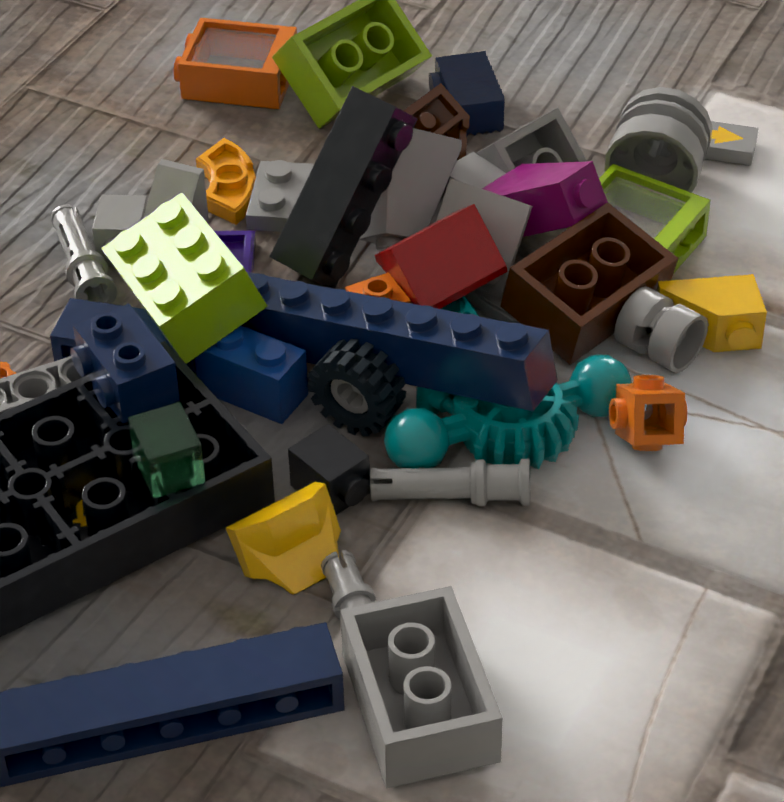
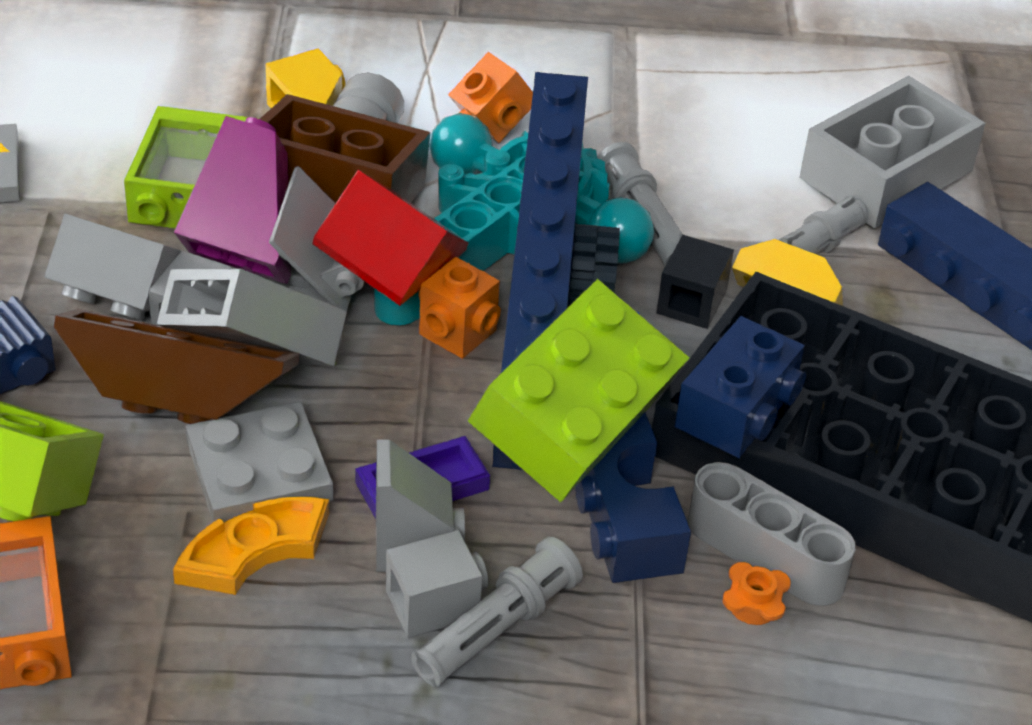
camera: 120 degrees left, 0 degrees up
clear green brick [128,402,205,498] -> none
black brick [270,86,418,288] -> none
light grey wheel [604,87,713,193] -> none

